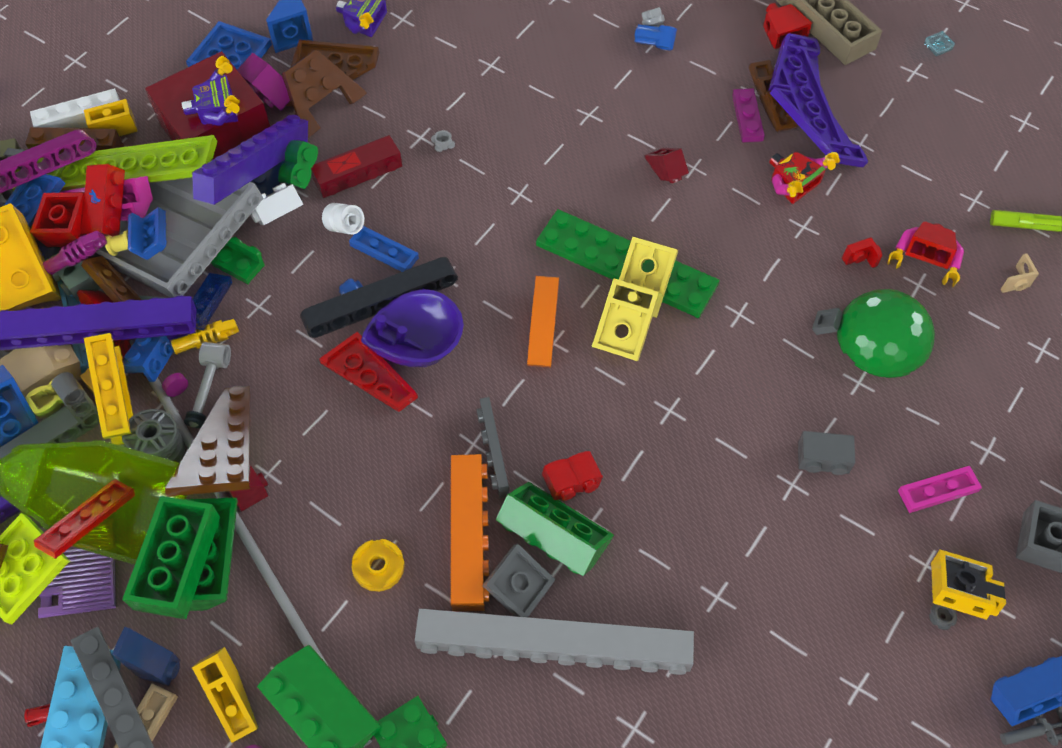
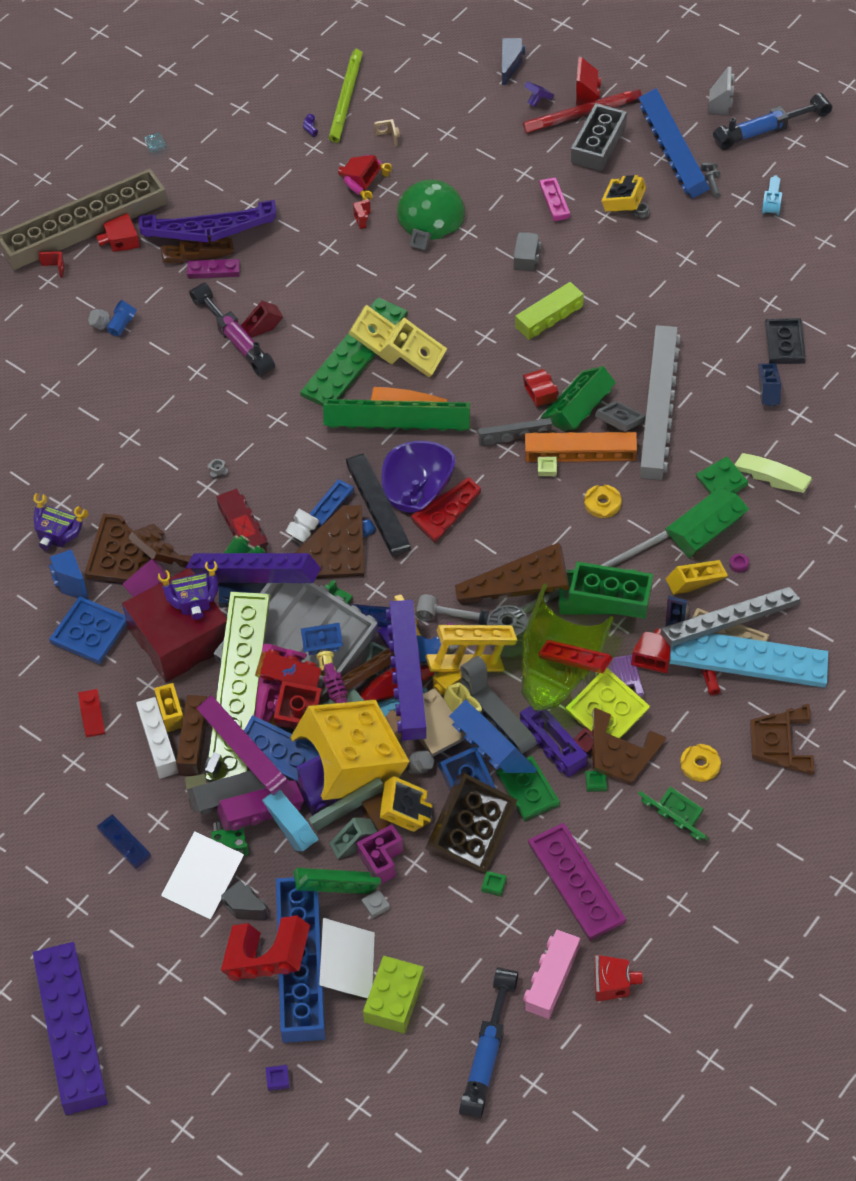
camera: 85 degrees left, 5 degrees down
torso [769,152,840,204] -> none
none -> red slope [78,689,106,738]
none -> black piece [189,282,275,377]
none -> reddish brown plate [294,505,364,578]
none -> dark purple arm [303,114,318,137]
none -> green brick [323,399,471,431]
none -> lime brick [515,282,584,340]
none -> yellowish green plate [538,457,557,476]
none -> red torso [631,629,671,673]

